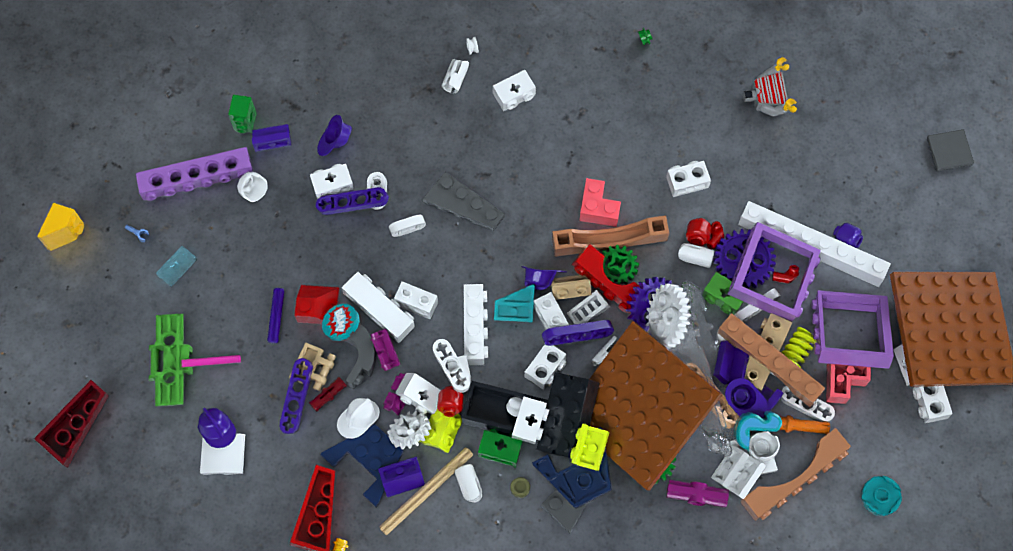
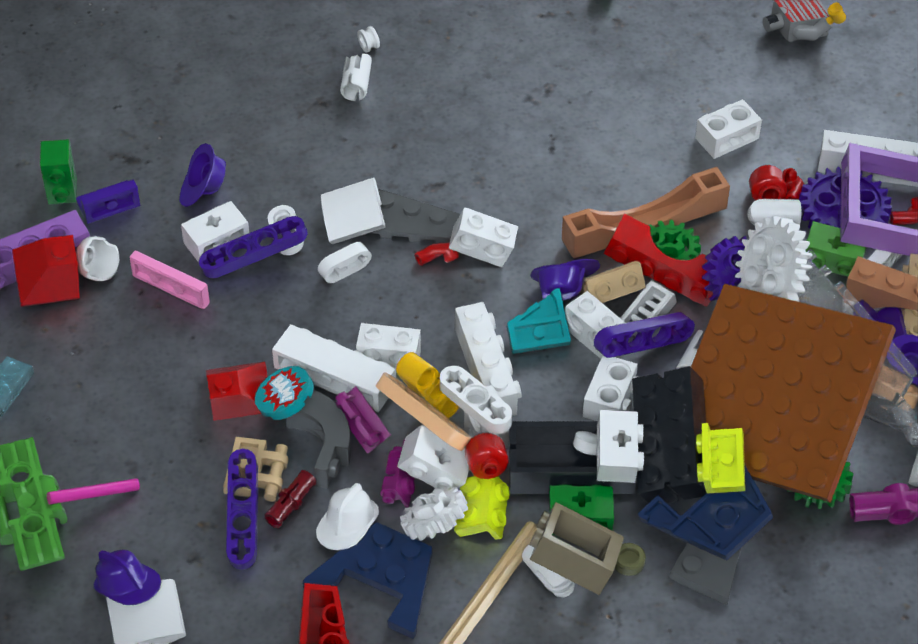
camera: 15 degrees left, 20 degrees down
dark purple axle [267,288,284,344] -> none
dark purple panel [378,457,425,497] -> none
white brick [493,70,536,111] -> none
coral brick [579,178,621,227] -> none
none -> red slope [12,235,80,307]
none -> bright pink tile [129,250,210,309]
none -> white slope [321,178,386,244]
none -> light nougat beam [375,372,471,451]
none -> yellow beam [396,352,459,418]
none -> red arm [414,243,459,266]
none -> white brick [449,207,518,267]
none -> dark tan window [529,502,624,595]

